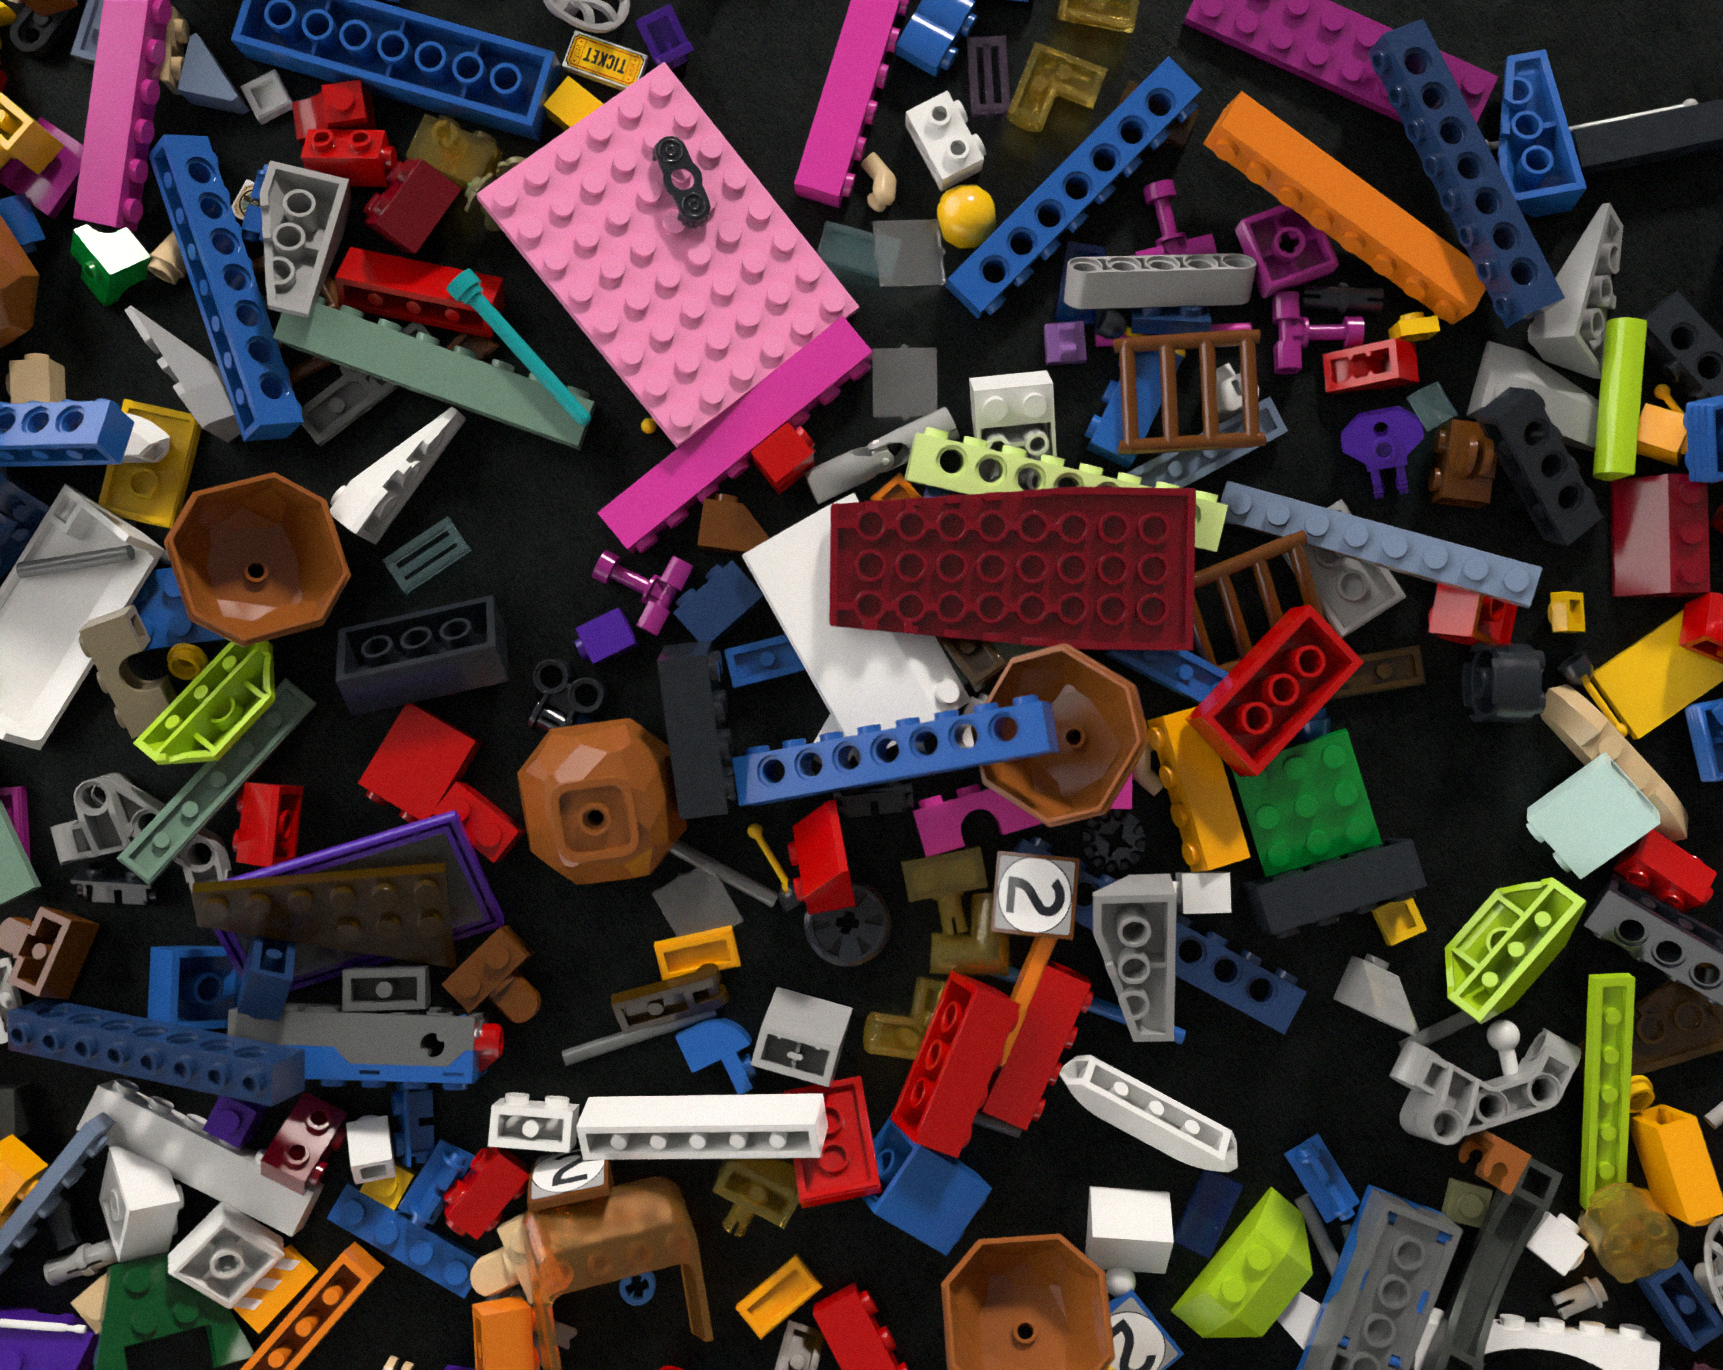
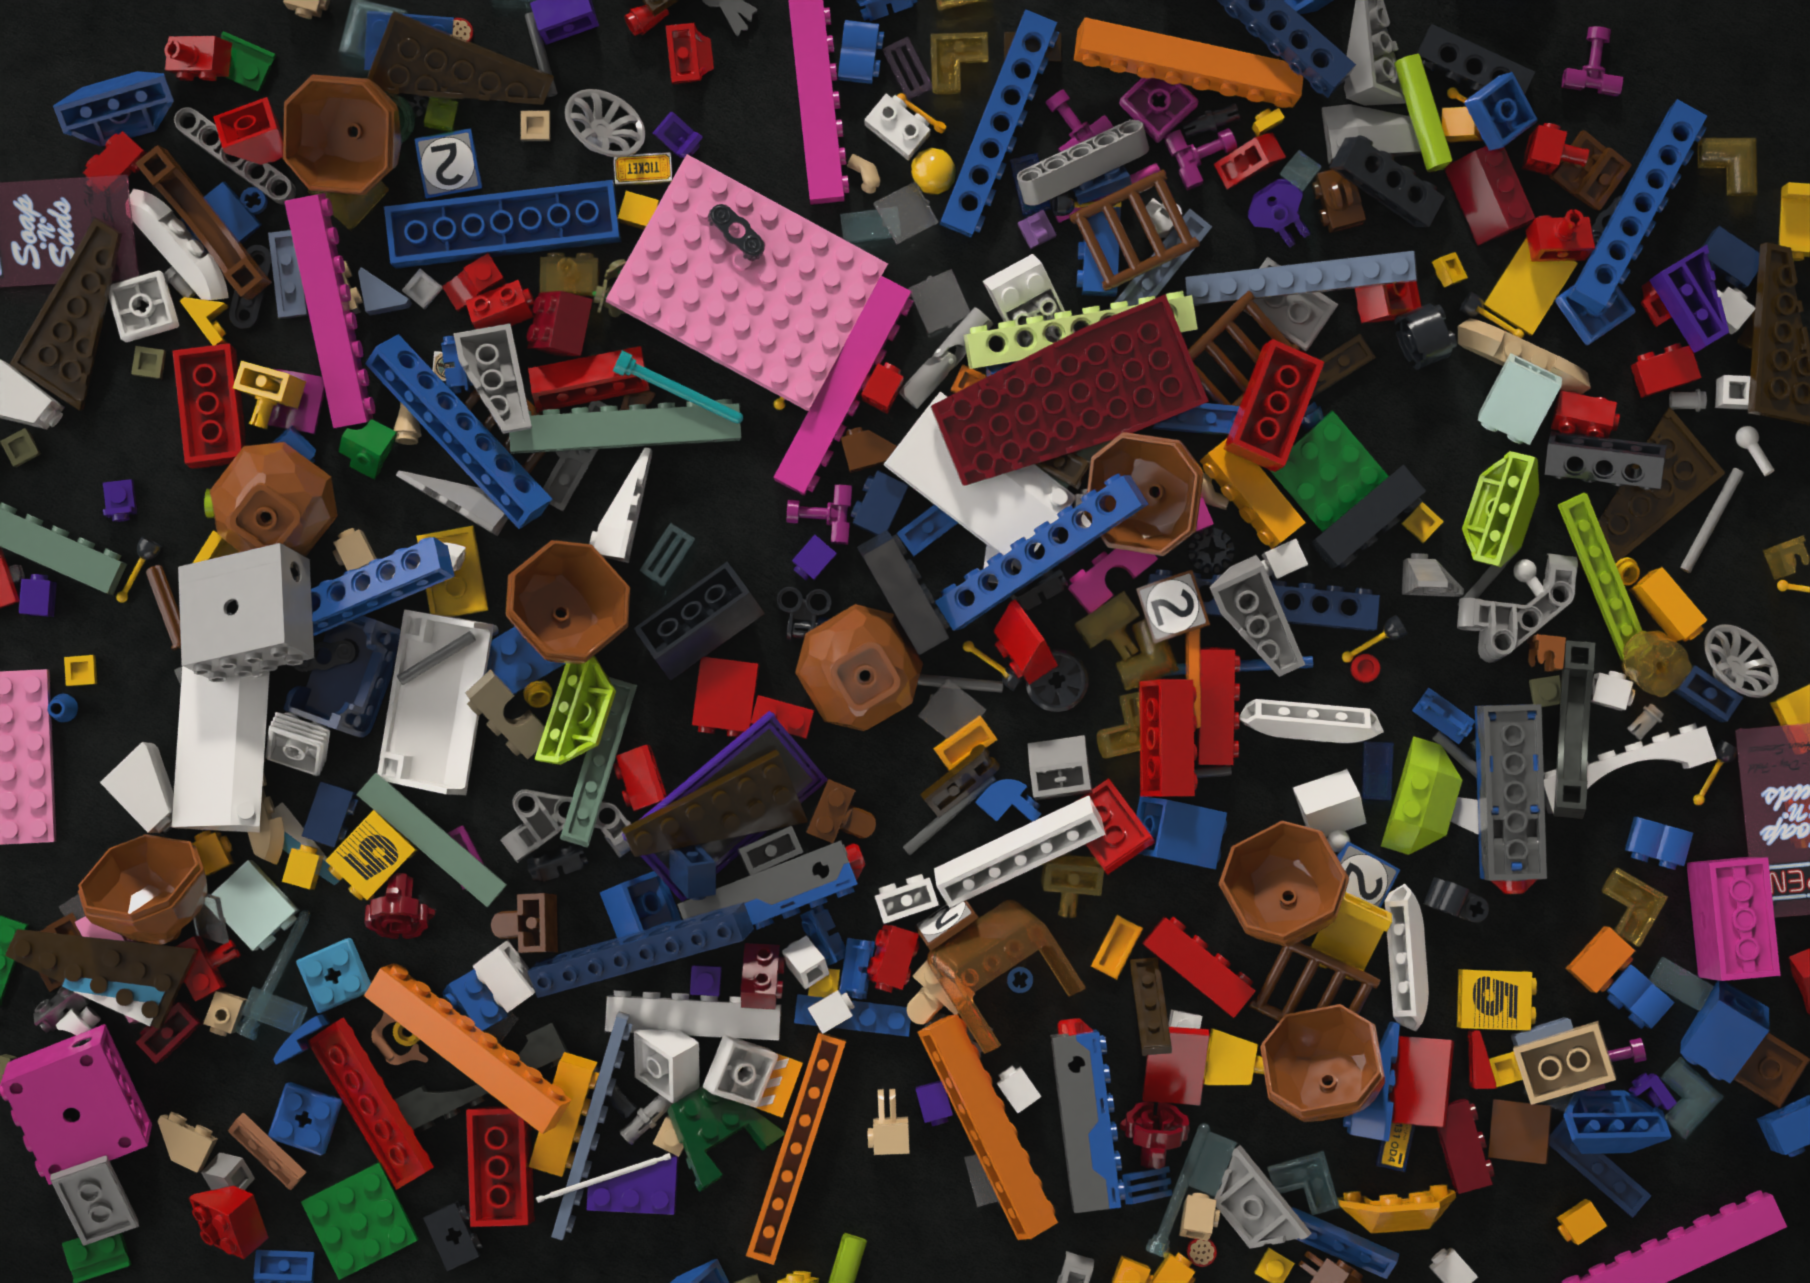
camera: 25 degrees left, 0 degrees up
none -> white brick [808,990,855,1034]
none -> light orange hinge [897,93,946,133]
none -> hinge [1342,615,1408,663]
none -> red tile [1350,654,1380,683]

